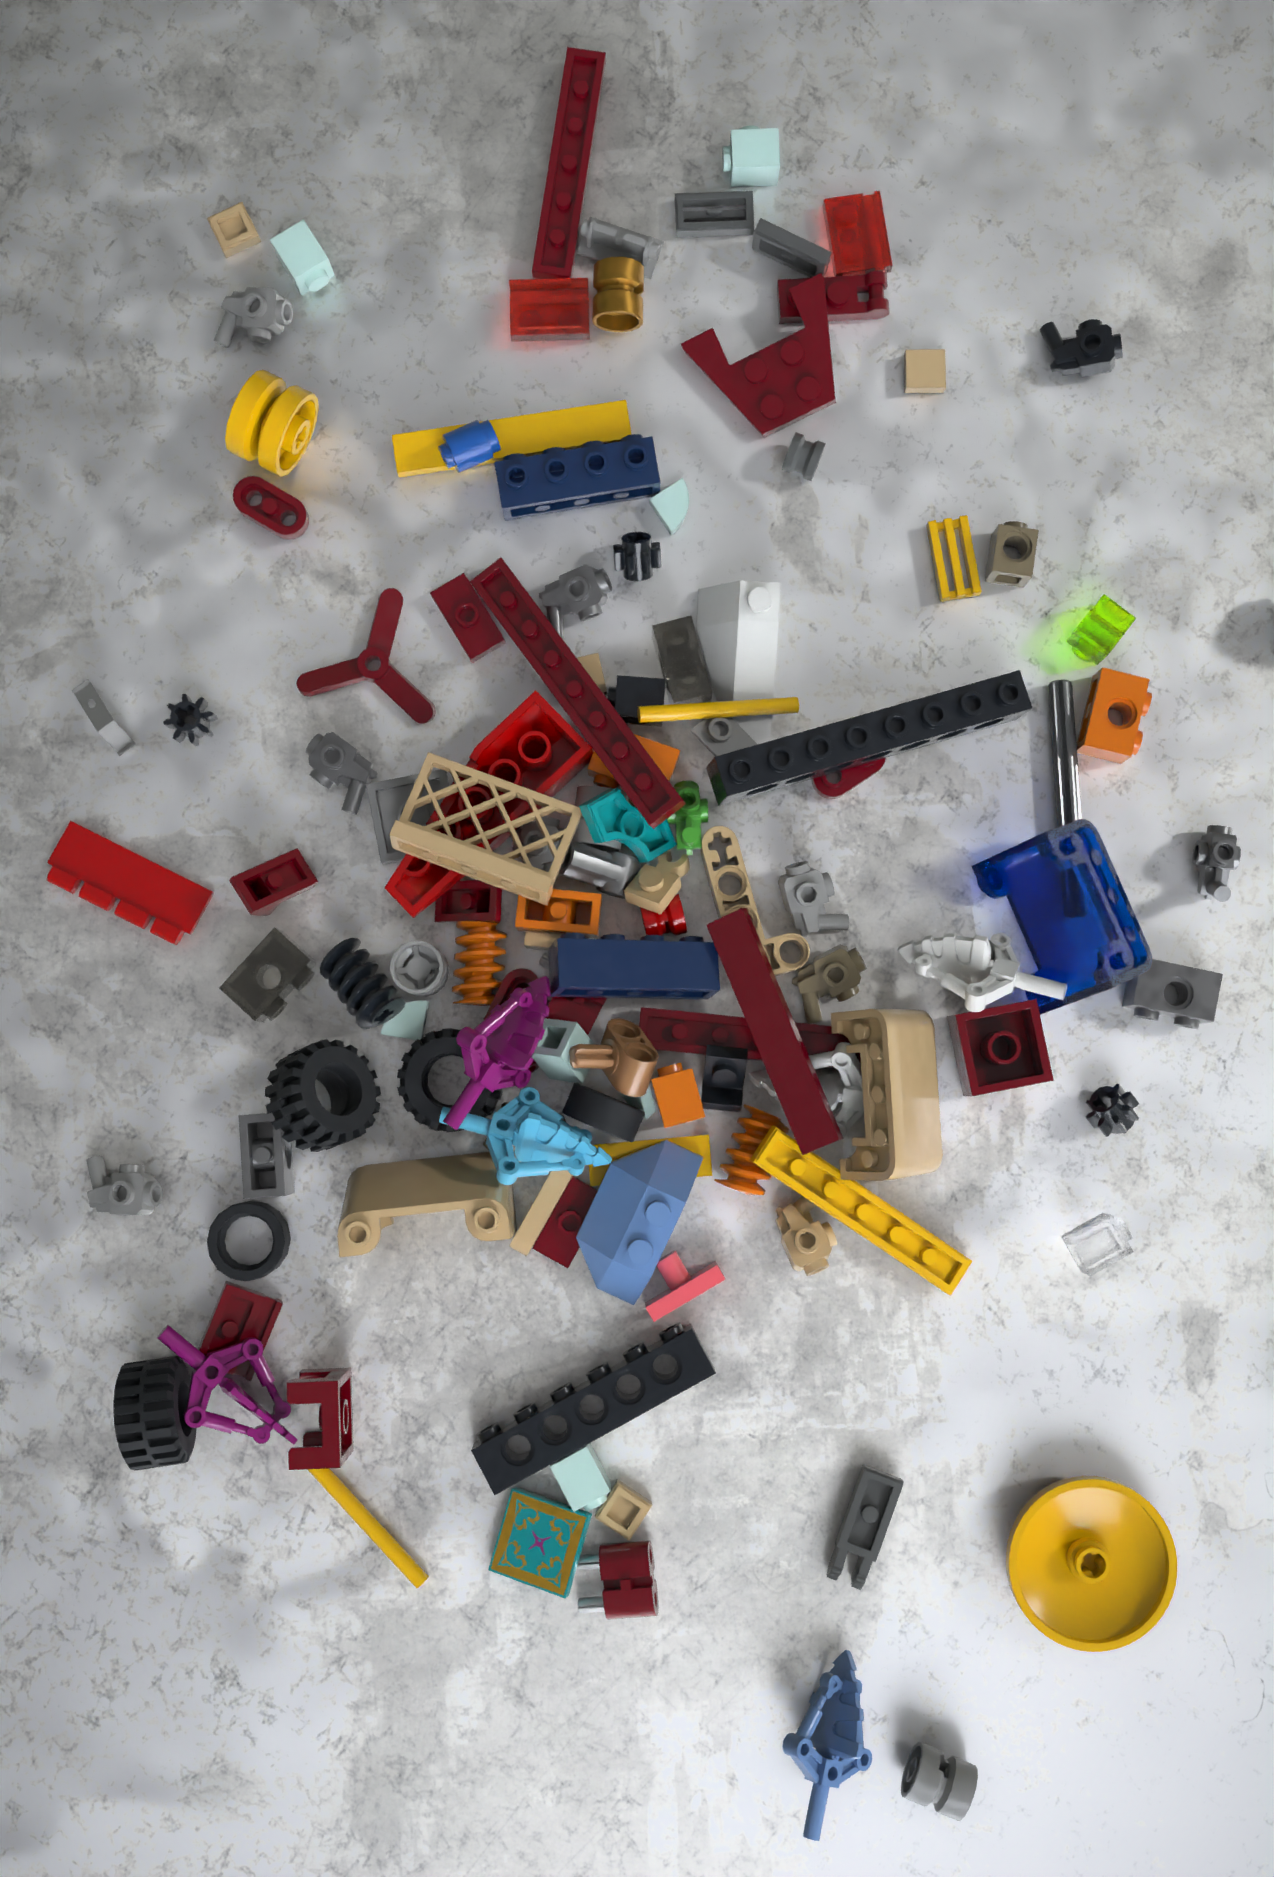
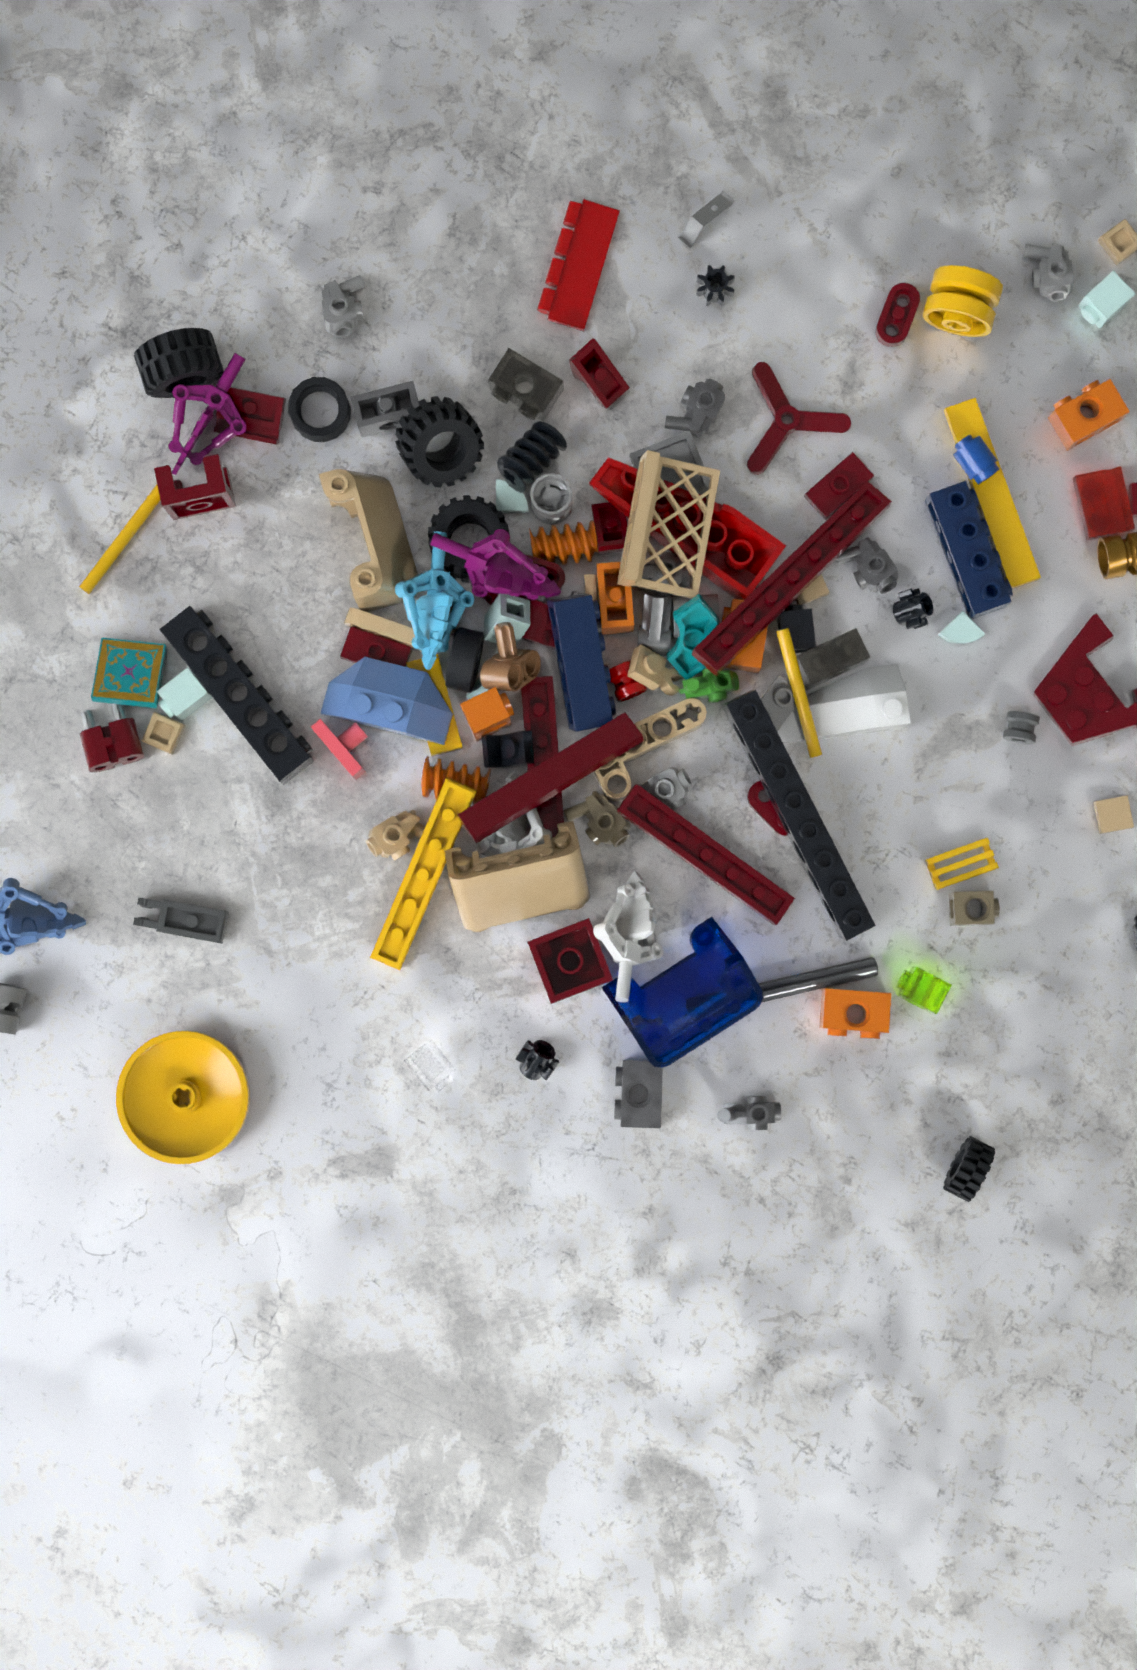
camera: 85 degrees right, 0 degrees up
none -> dark red plate [616,784,795,925]
none -> orange brick [1048,379,1130,451]

